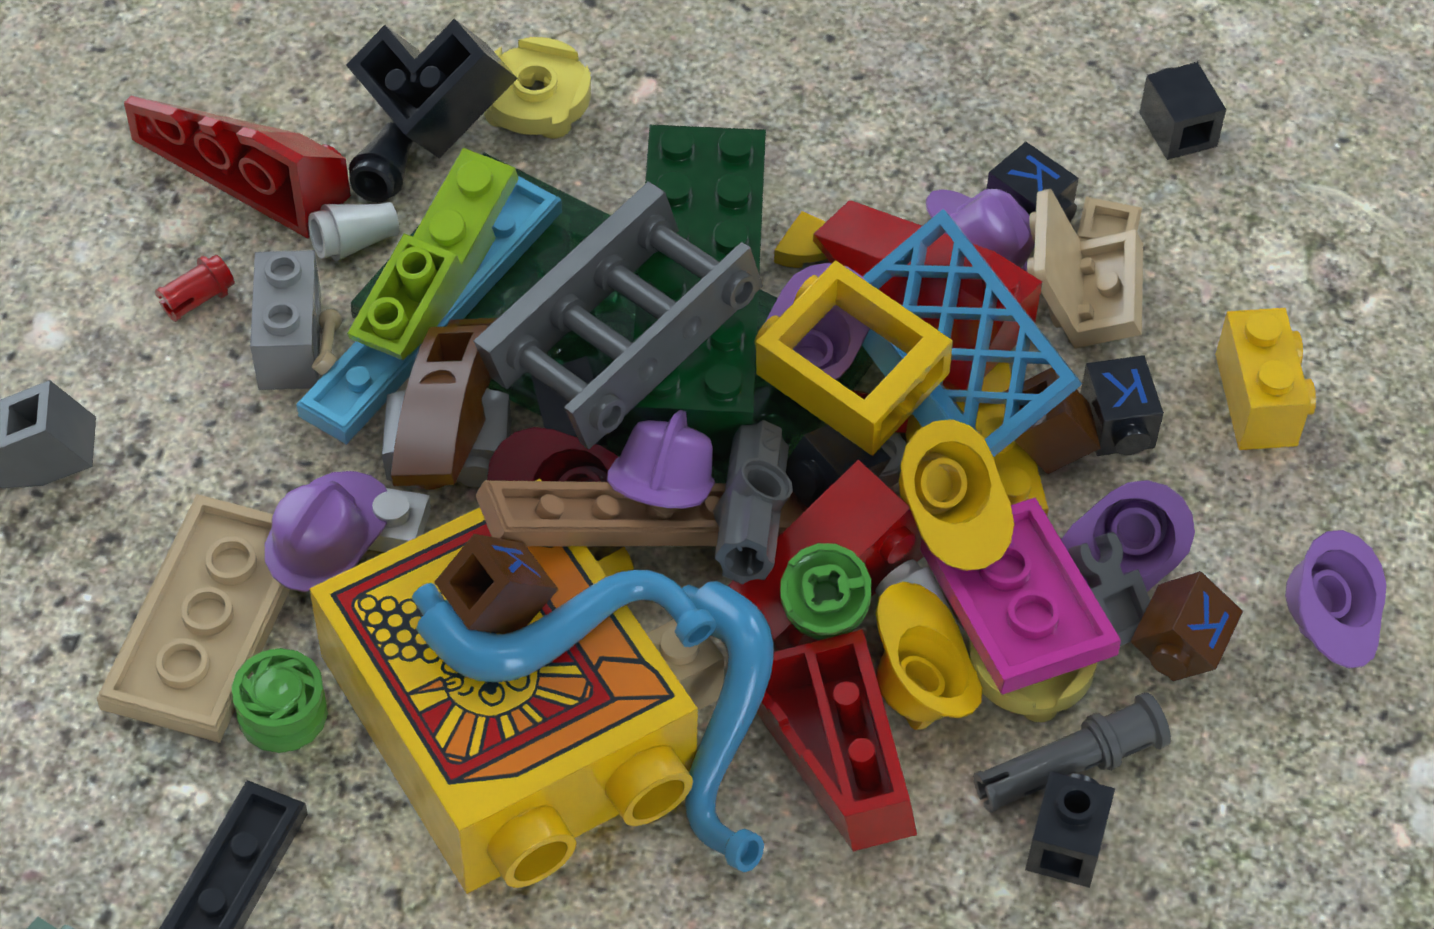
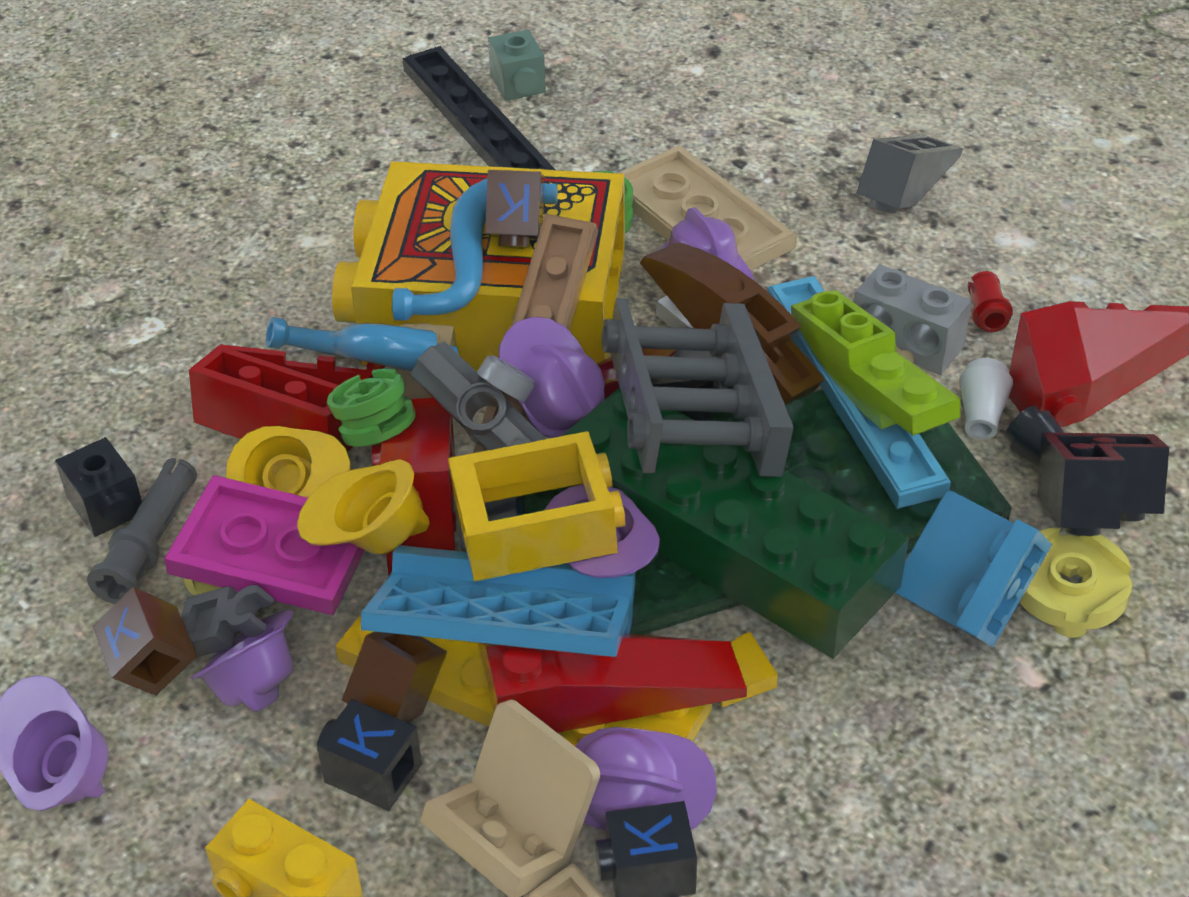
camera: 130 degrees right, 10 degrees down
none -> light grey tile [477,355,535,402]
none -> dark azure bracket [896,491,1052,648]

